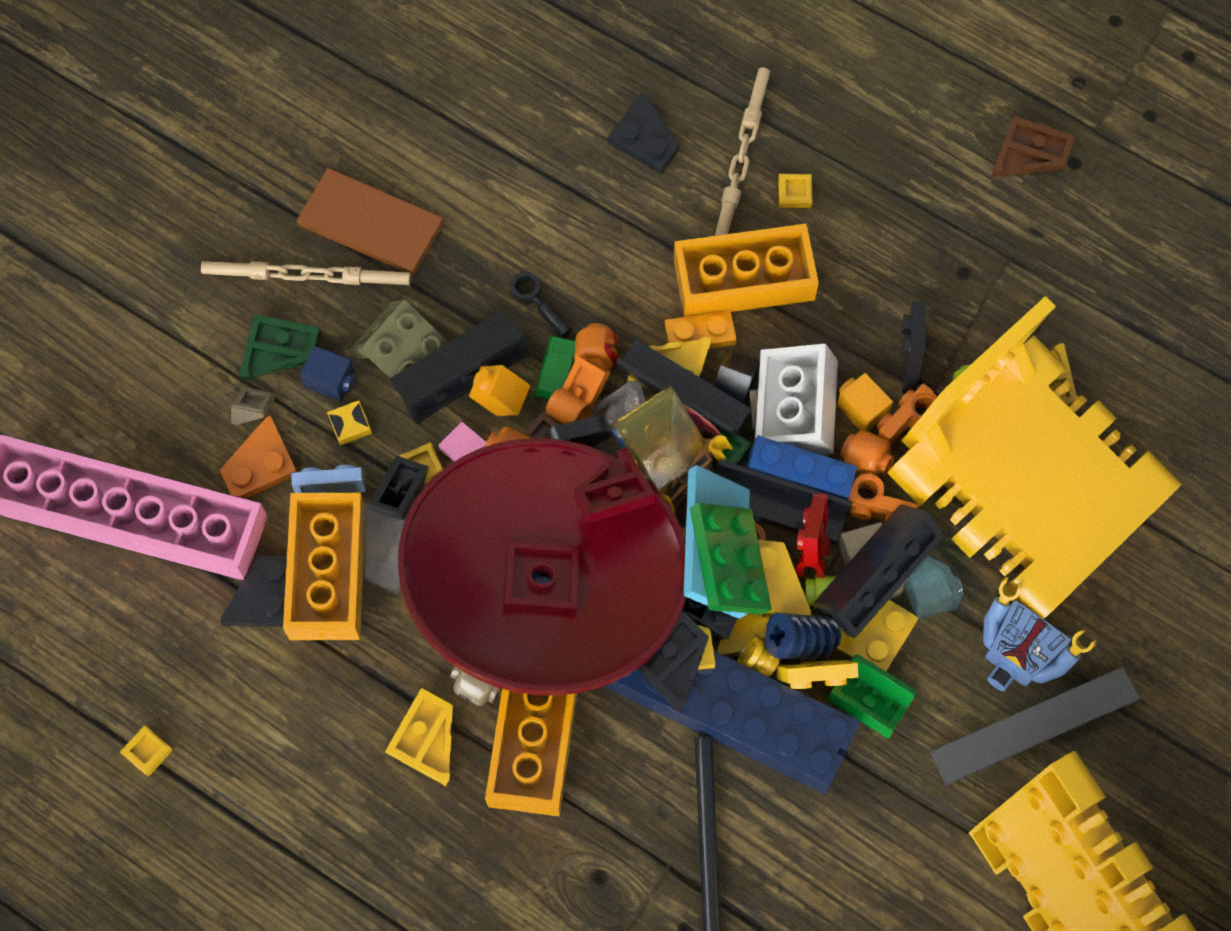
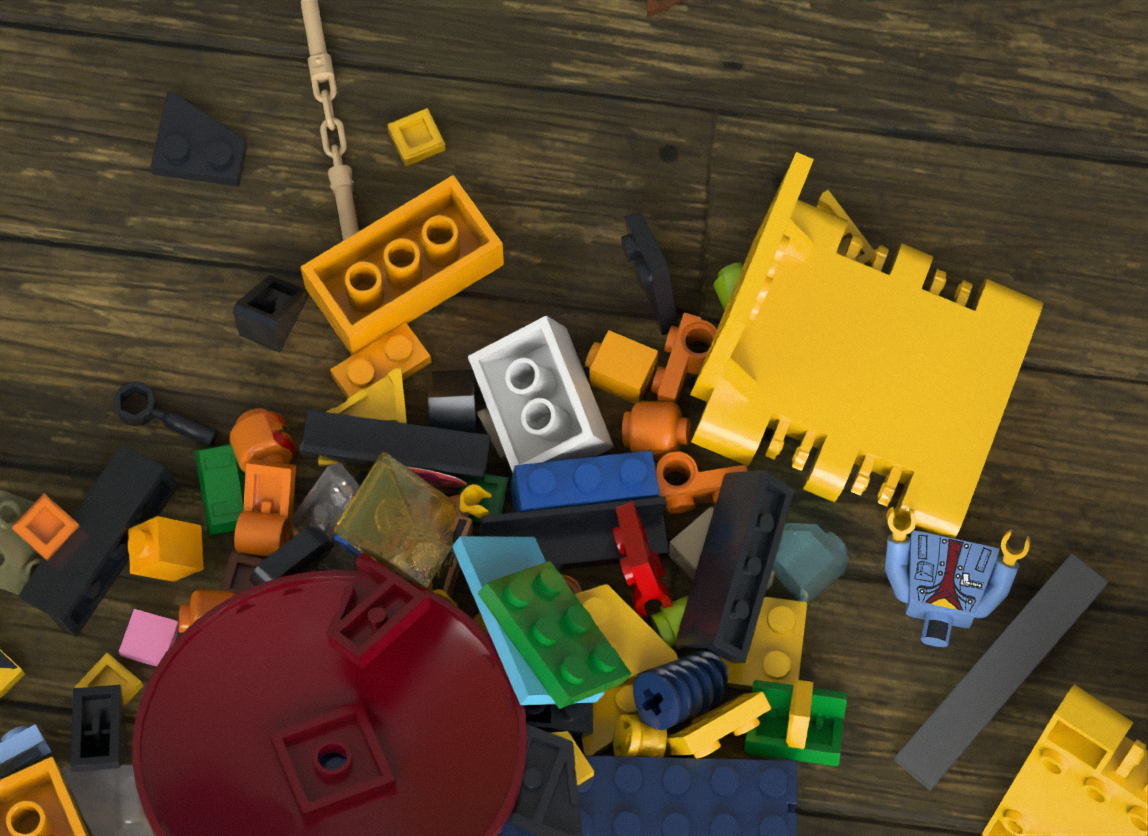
camera: 25 degrees left, 0 degrees up
none -> orange tile [12,493,79,561]
none -> black slope [233,275,309,353]
none -> yellow tile [786,680,814,749]

